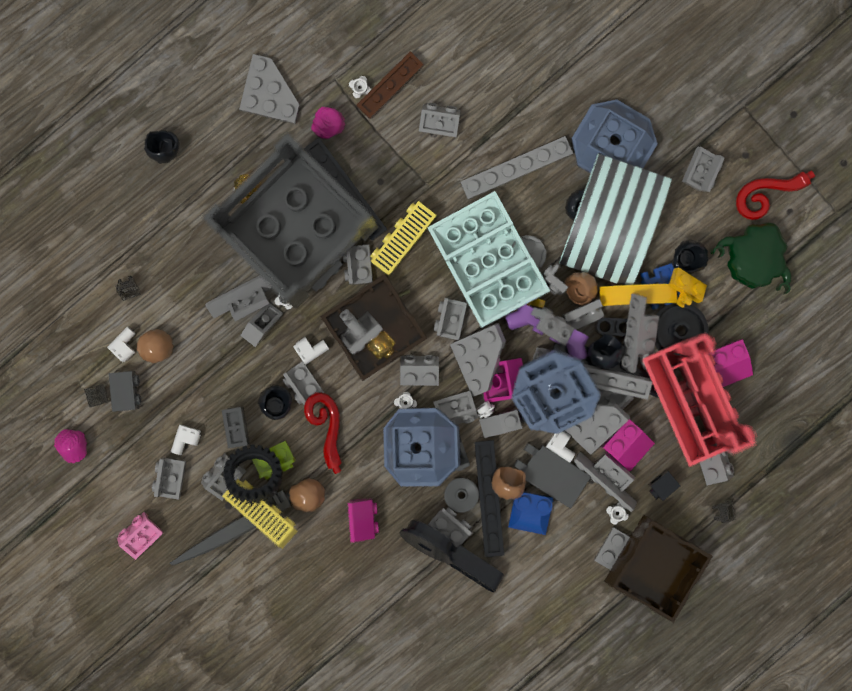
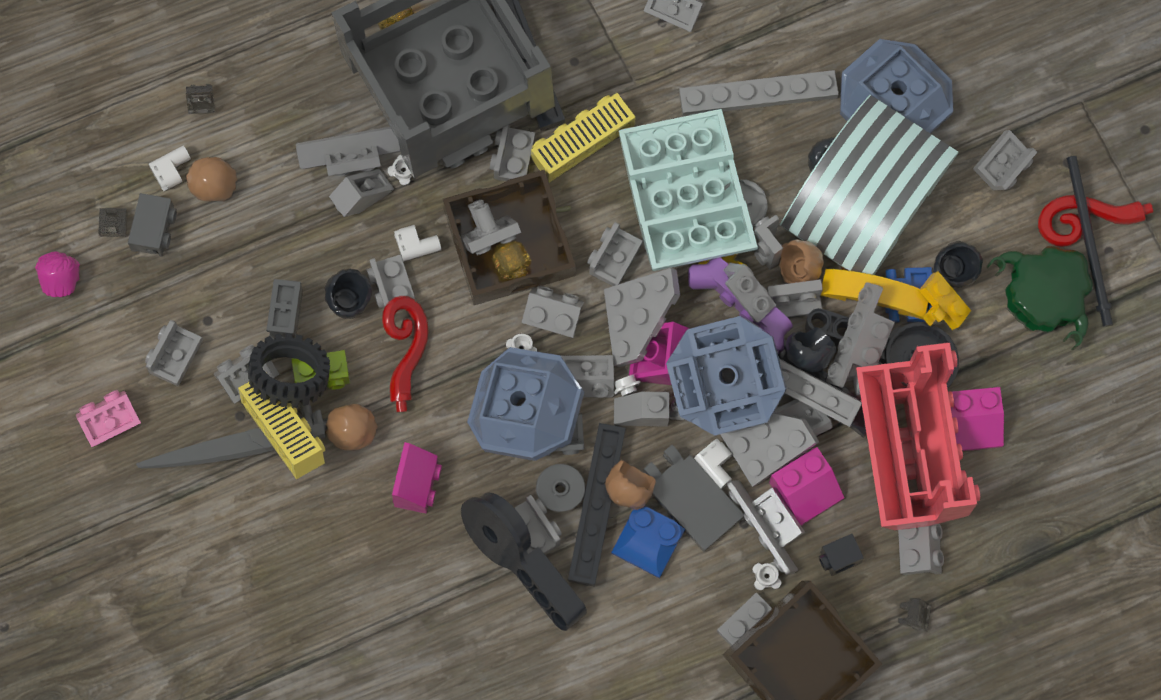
camera: 10 degrees right, 15 degrees down
white piece [171,424,201,455] -> none
none -> black bar [1066,156,1113,327]

